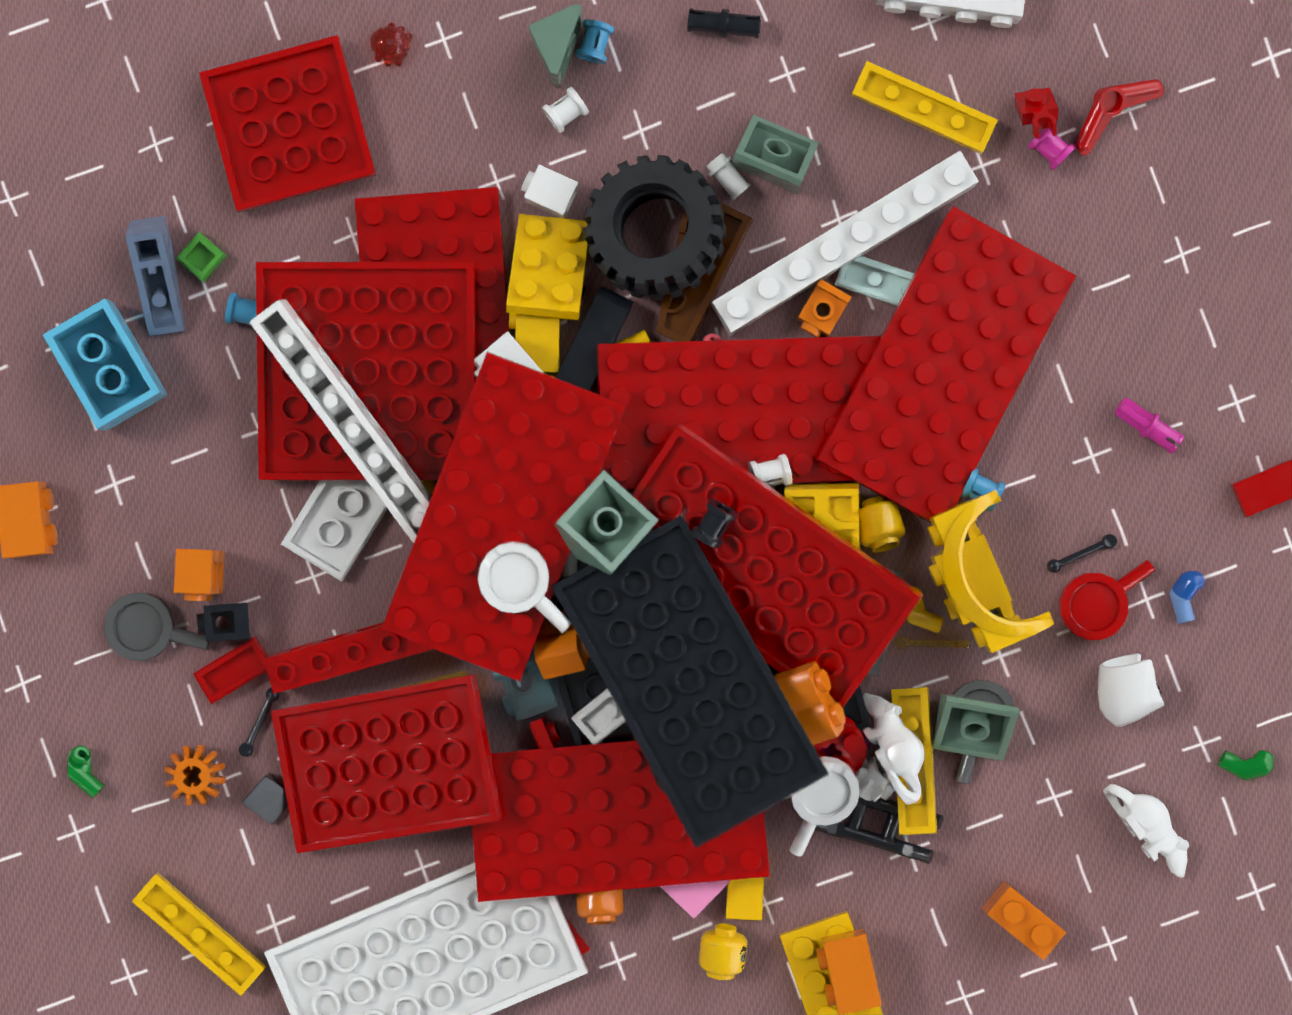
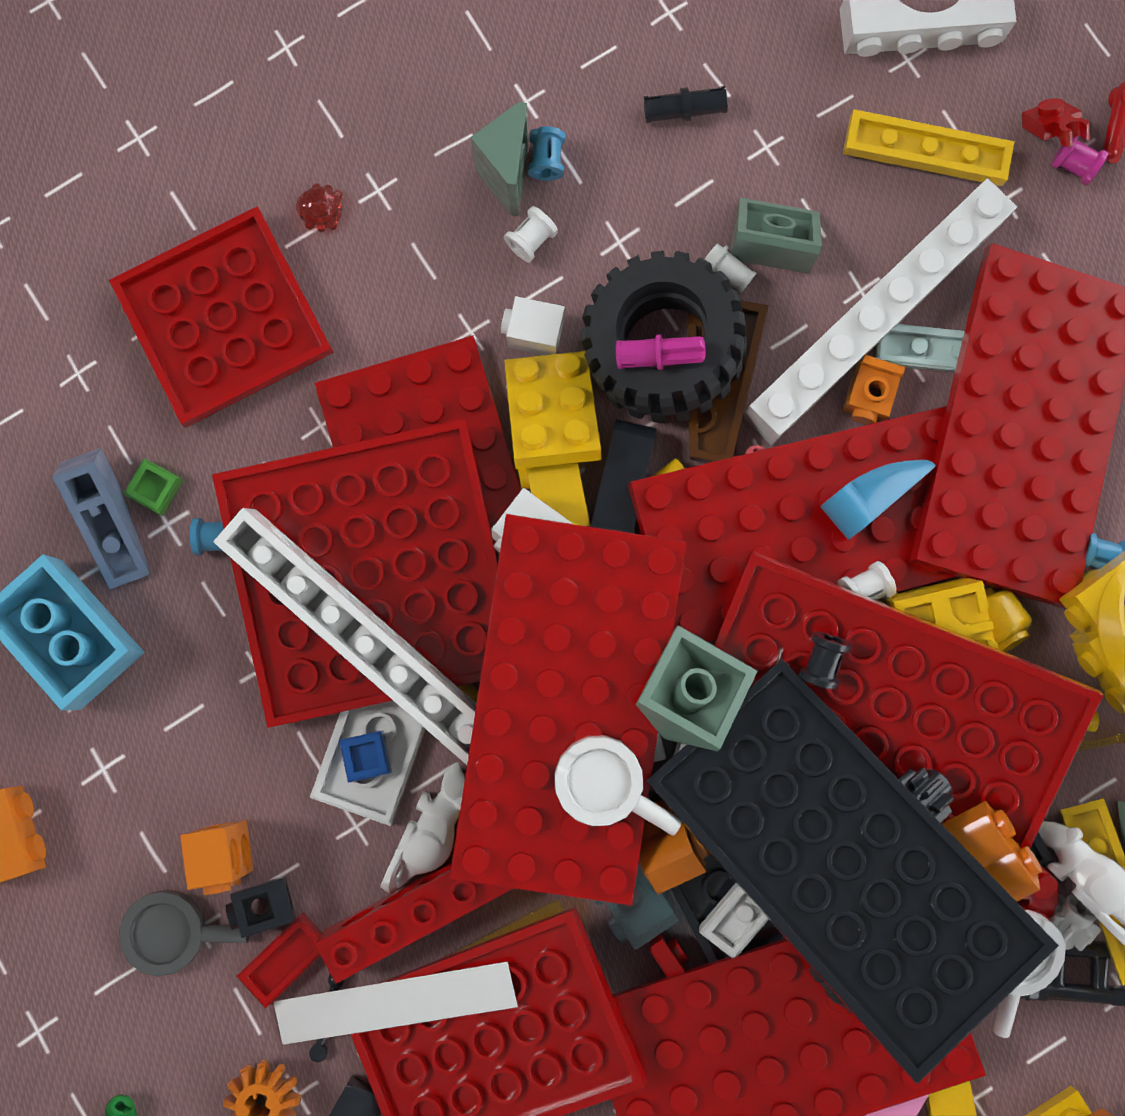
camera: 15 degrees left, 5 degrees down
none -> white sticker [273,962,518,1045]
none -> blue tile [339,730,392,783]
none -> white animal [380,762,465,893]
none -> dark pink axle [616,334,706,370]
none -> dark azure piece [820,460,936,540]
none -> black gear [899,767,954,823]

